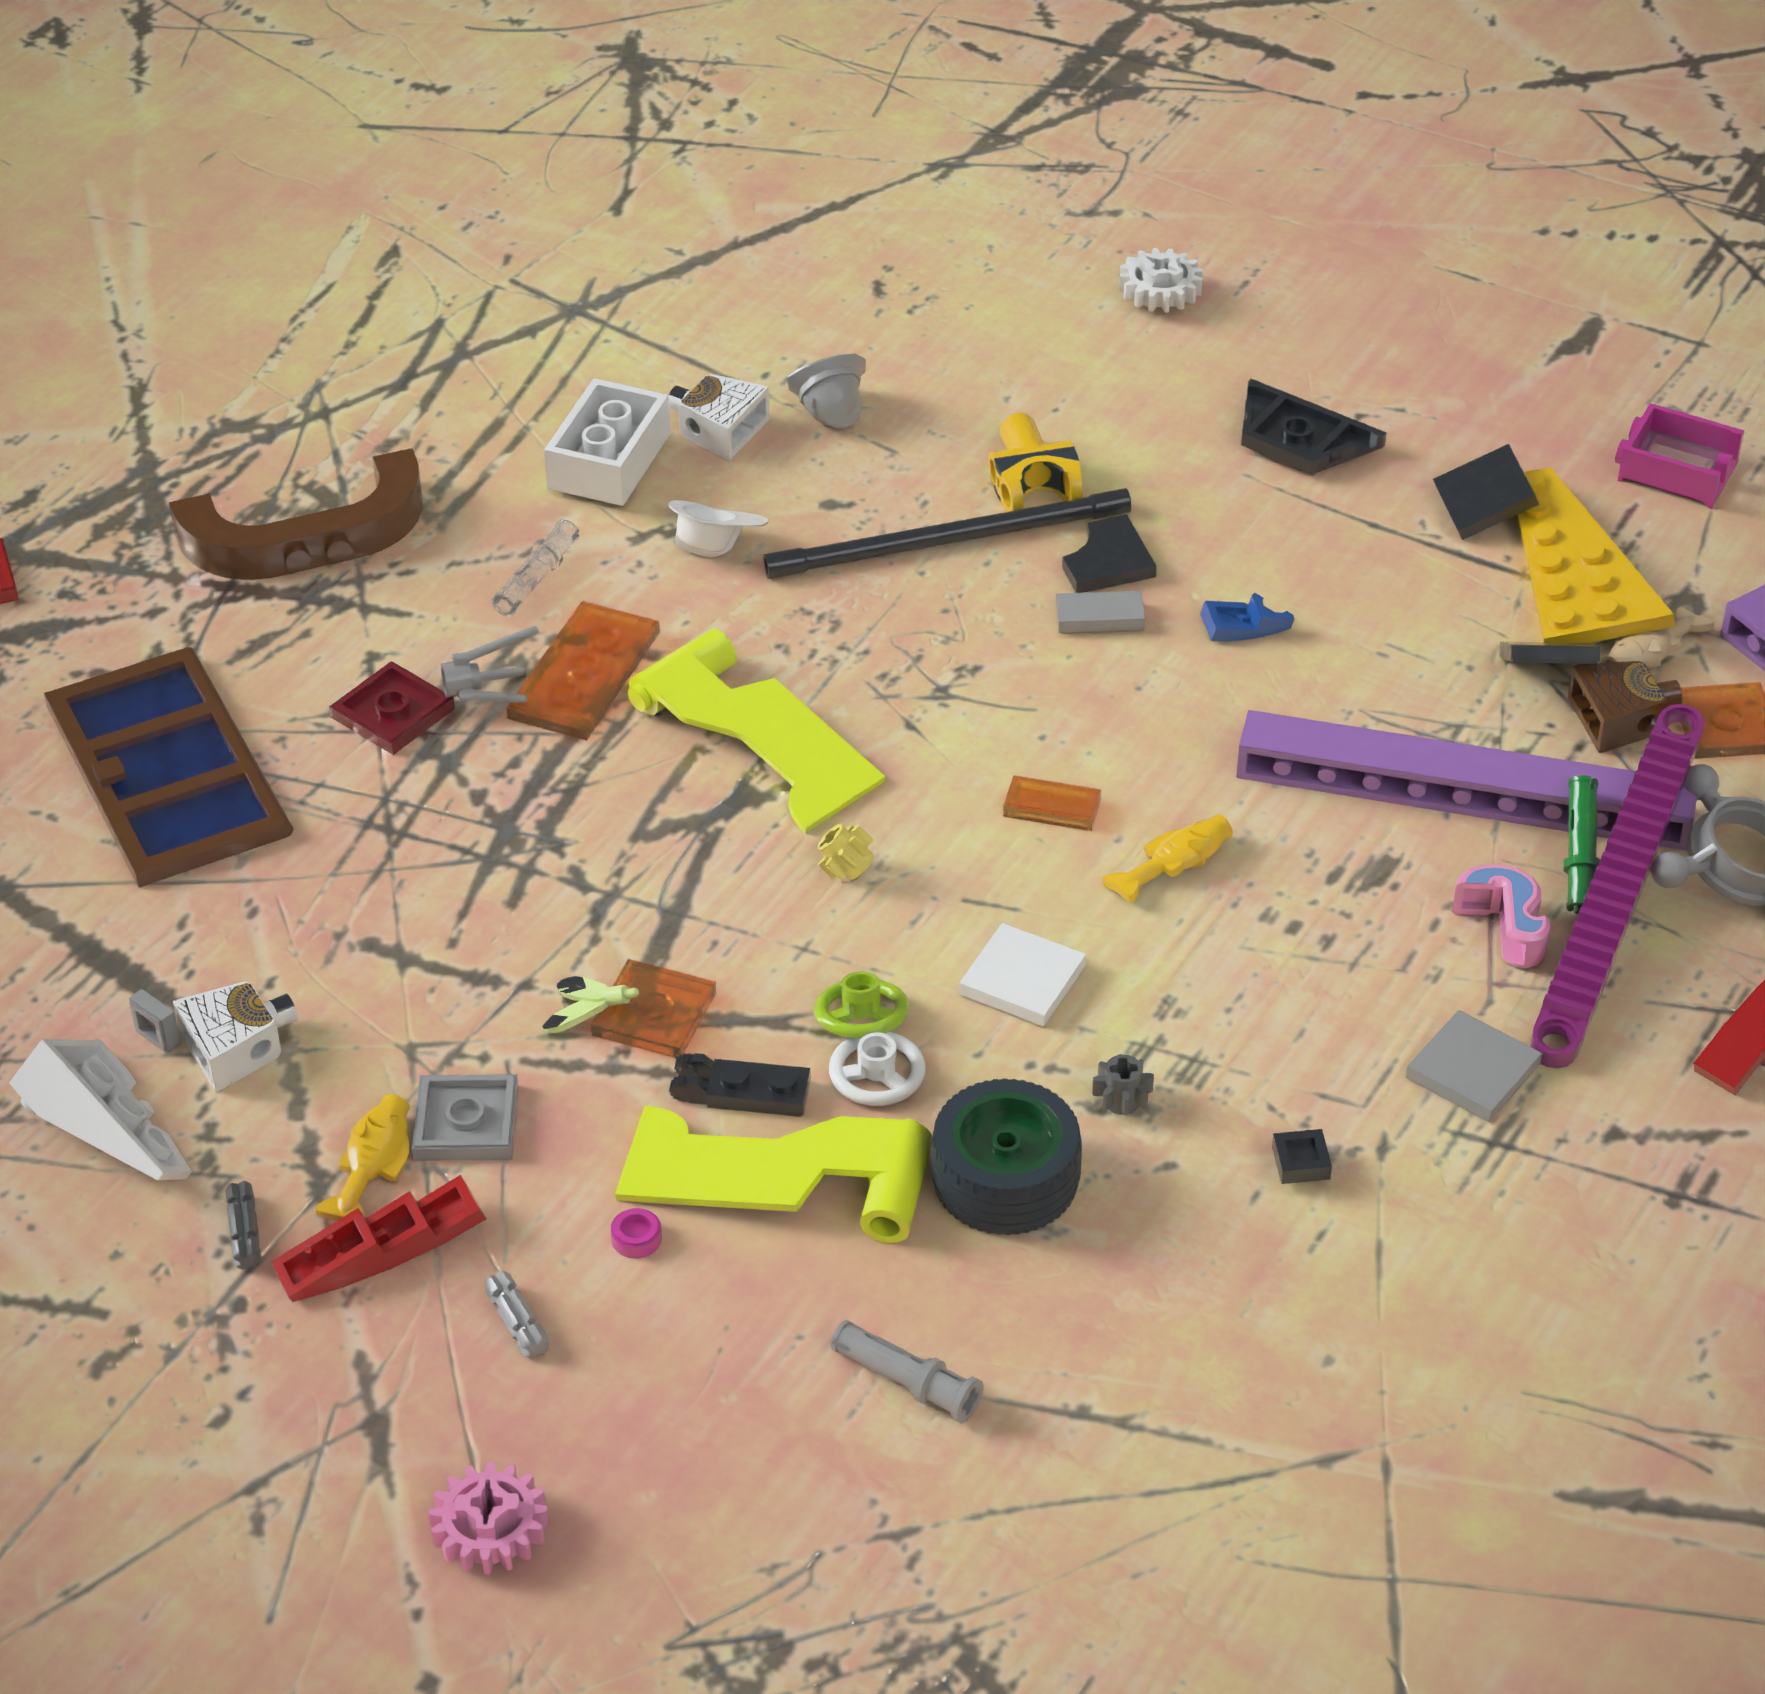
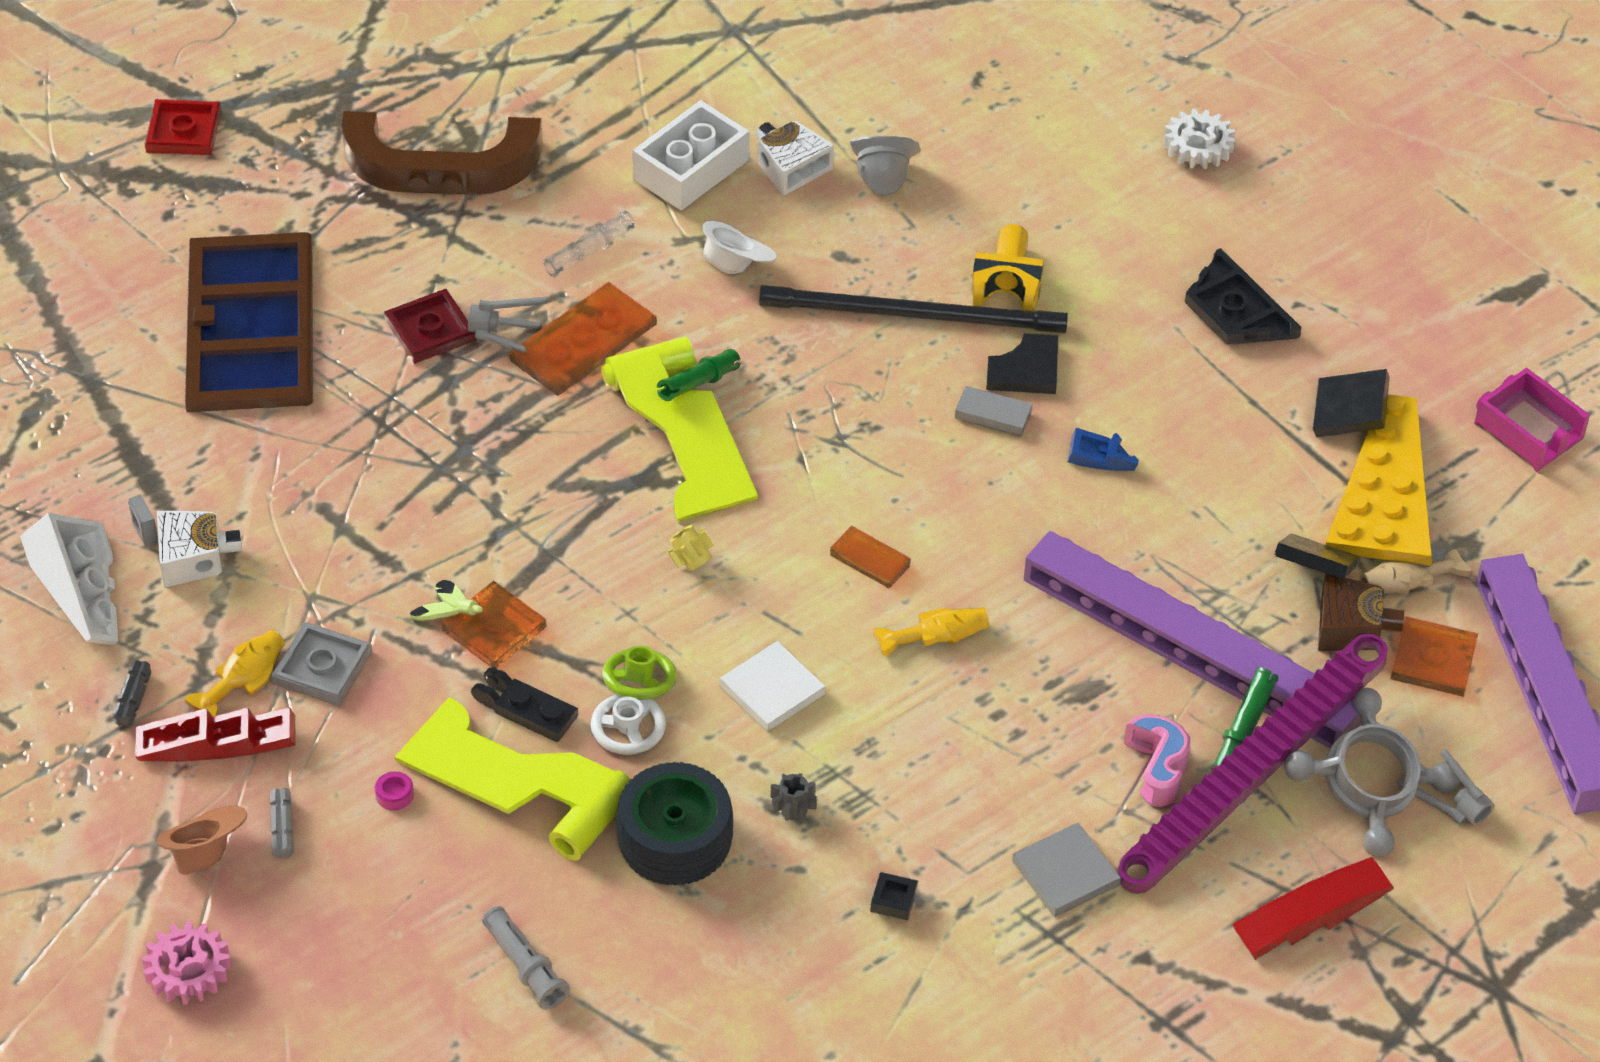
camera: 20 degrees right, 5 degrees up
none -> nougat piece [157,806,248,875]
none -> green pin [657,349,741,401]

